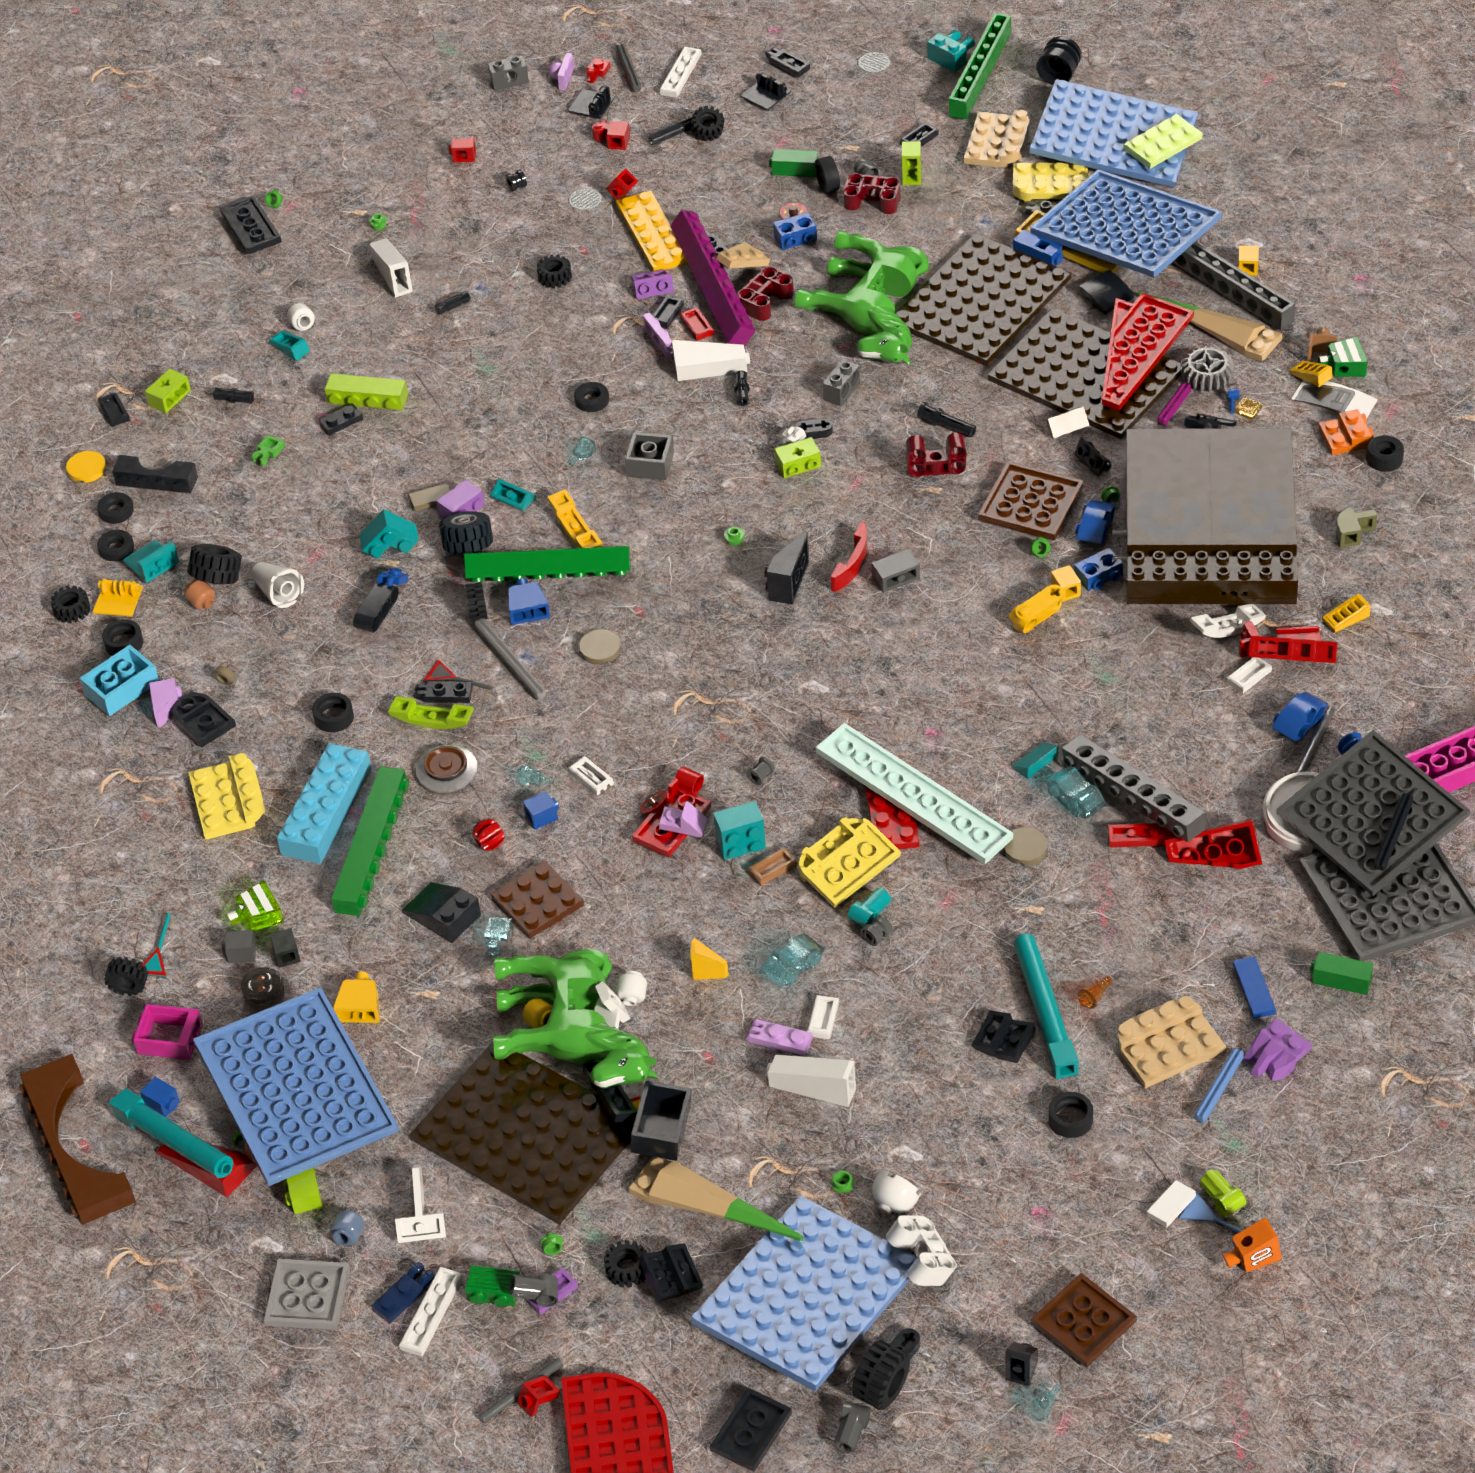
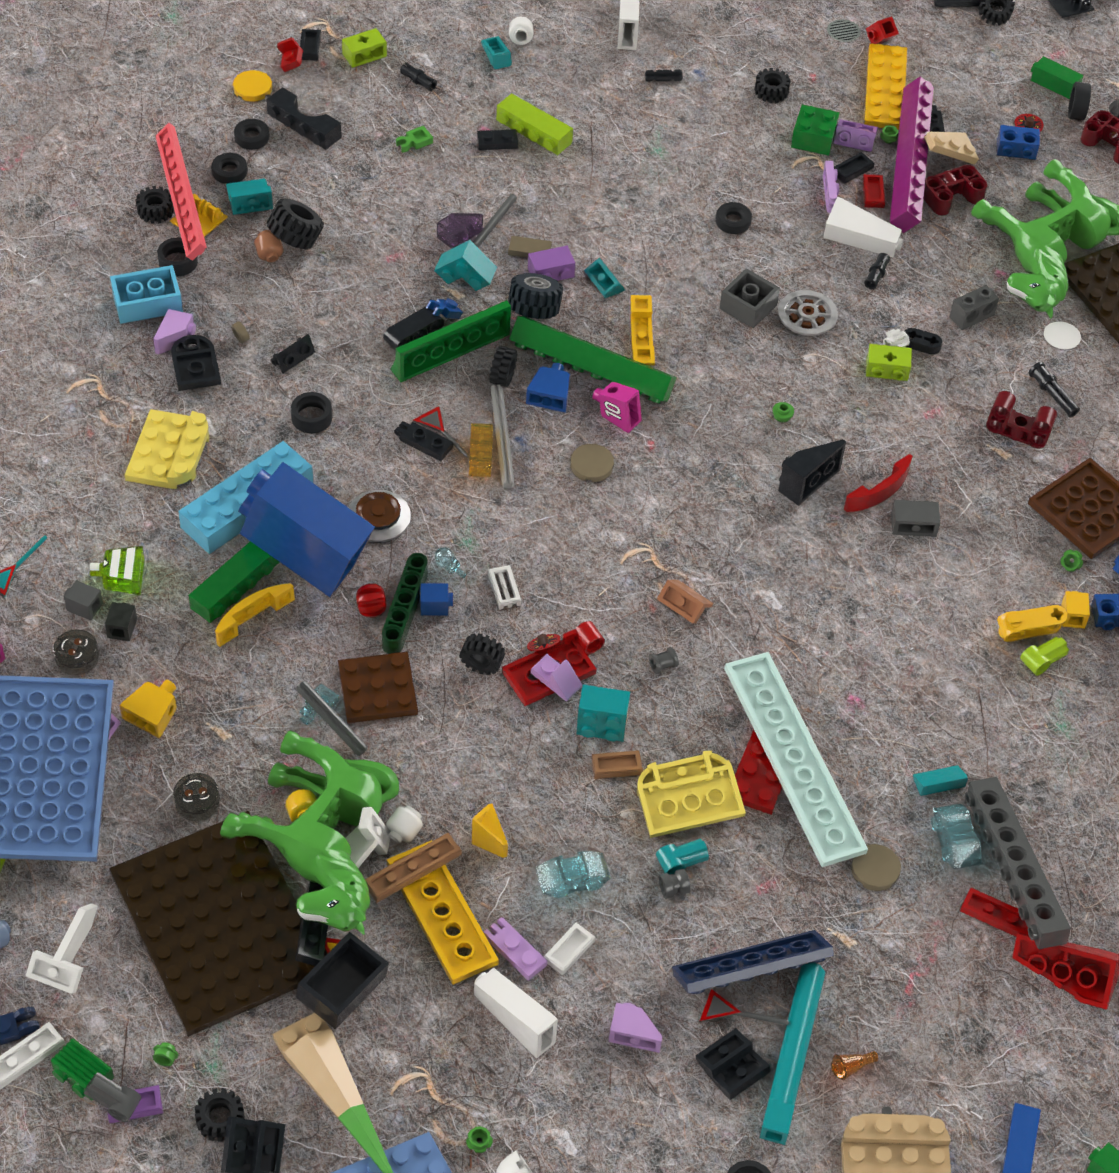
camera: 20 degrees right, 5 degrees up
white cone [251,562,304,608] -> none
lime slope [388,696,474,729] -> none
black slope [402,882,481,943] -> none
clear light blue piece [569,437,597,466] -> none
none -> coral plate [156,123,207,261]
none -> clear smoke head [173,773,220,821]
none -> yellow slope [215,583,295,647]
none -> blue brick [238,462,375,597]
none -> black hinge [271,334,315,374]
none -> red bracket [277,37,303,72]
none -> dark grey axle [296,681,367,756]
none -> medium nougat tile [365,833,462,903]
none -> dark green beam [382,553,428,654]
none -> yellow plate [387,840,499,985]
none -> green arch [390,300,511,383]
none -> clear purple slope [437,213,483,249]
none -> black tyre [459,633,505,675]
none -> clear yellow beam [469,423,493,477]
none -> dark grey bar [473,194,517,248]
none -> dark pink torso [592,382,642,433]
none -> lavender slope [609,1003,662,1053]
none -> nougat panel [657,580,714,623]
none -> dark blue plate [672,930,834,994]
none -> dark grey piece [700,989,789,1025]
none -> flat silver piece [778,290,838,336]
none -> green brick [791,104,840,156]
none -> bright green plate [880,125,898,144]
none -> lime piece [1020,636,1069,676]
none -> white sticker [1044,322,1081,349]

